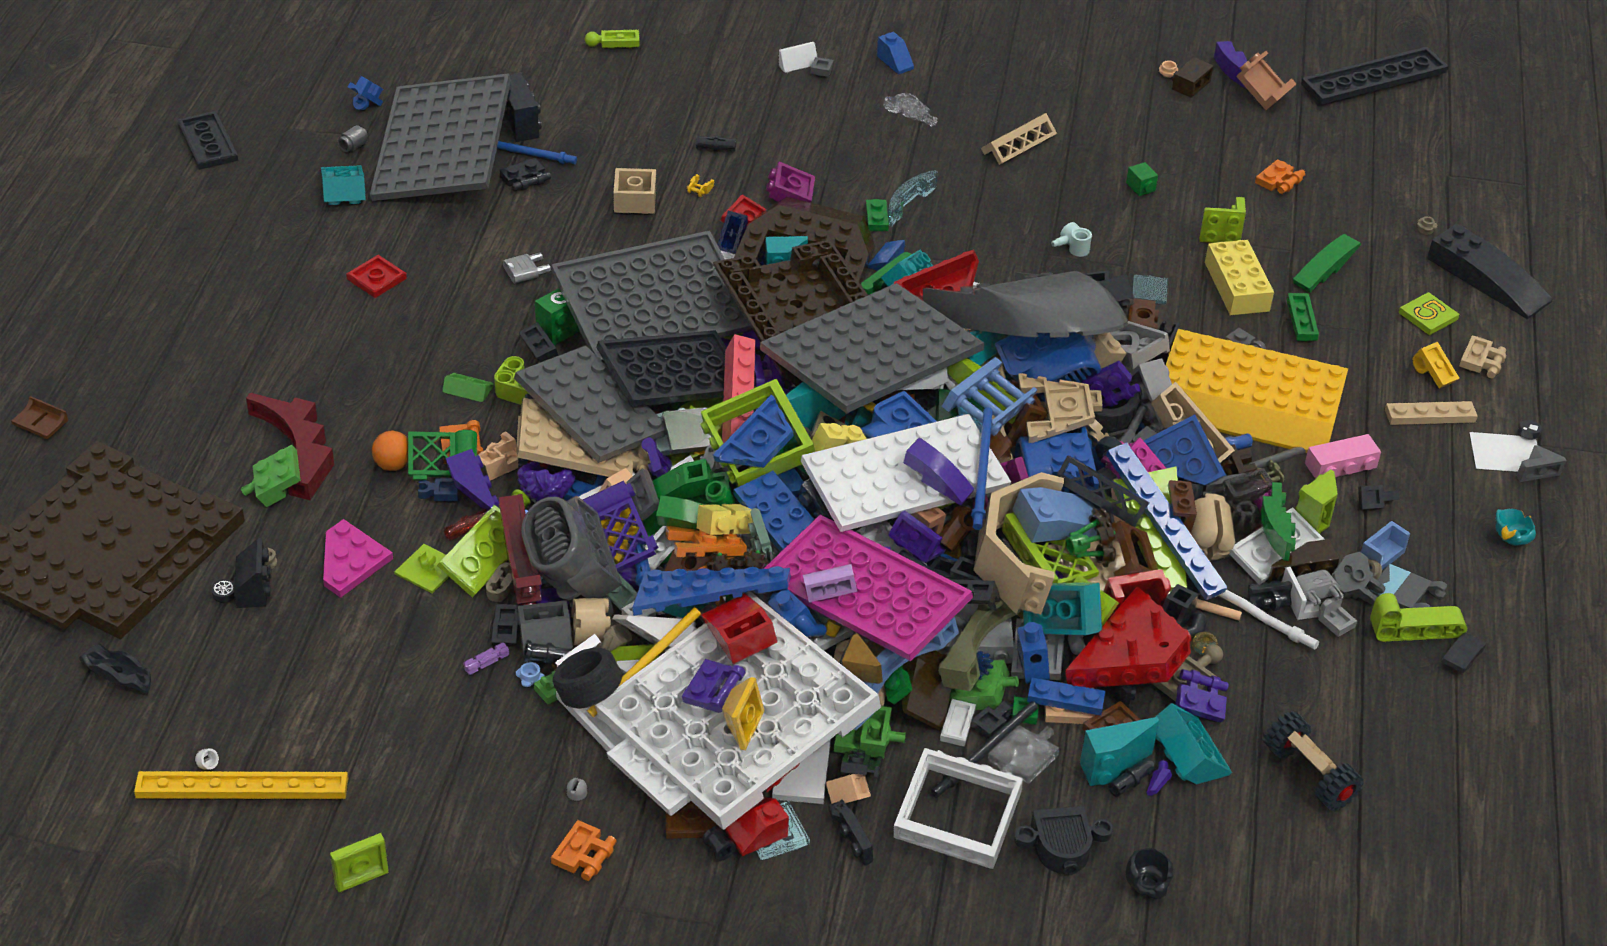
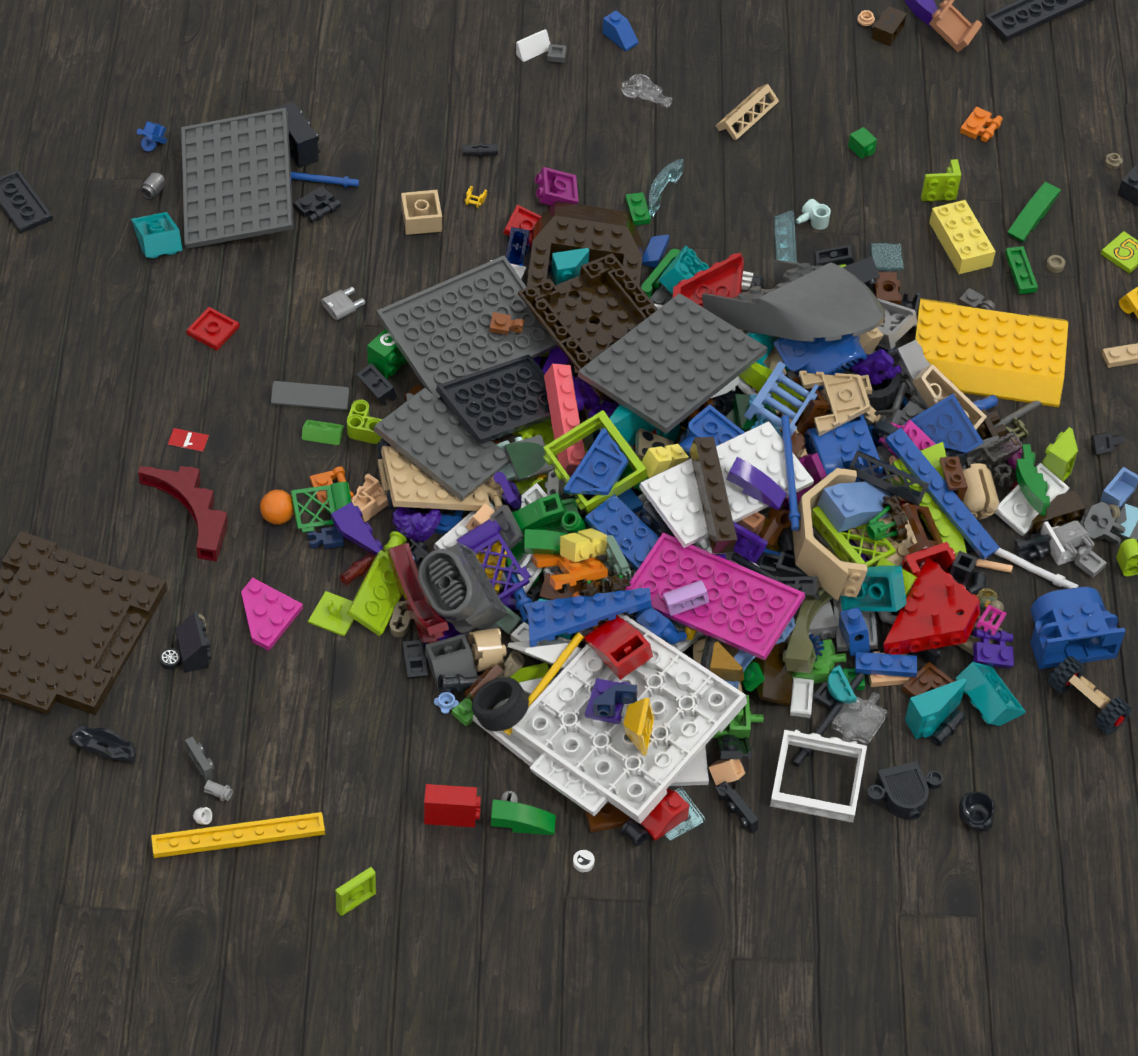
camera: 10 degrees left, 10 degrees up
bright green plate [241,445,301,507] -> none
medium lavender axle [463,643,509,675] -> none
orange plate [551,820,617,881] -> none
lime plate [585,30,640,48] -> none
dark purple bar [1147,761,1172,796] -> none
bright pink brick [1305,434,1381,479] -> none
none -> red sticker [168,428,209,451]
none -> dark grey plate [185,736,214,782]
none -> light grey pin [204,780,233,801]
none -> dark grey slope [271,381,349,411]
none -> red brick [424,784,481,828]
none -> dark orange plate [489,312,524,335]
none -> green slope [491,799,556,835]
none -> white tile [573,850,595,872]
none -> dark blue slope [593,684,638,717]
none -> dark brown brick [690,437,737,553]
none -> clear light blue slope [774,210,797,263]
none -> teal plate [827,665,857,704]
none -> dark pink tile [976,605,1007,635]
none -> blue brick [1030,587,1125,669]
none -> dark tan tile [1046,255,1065,273]

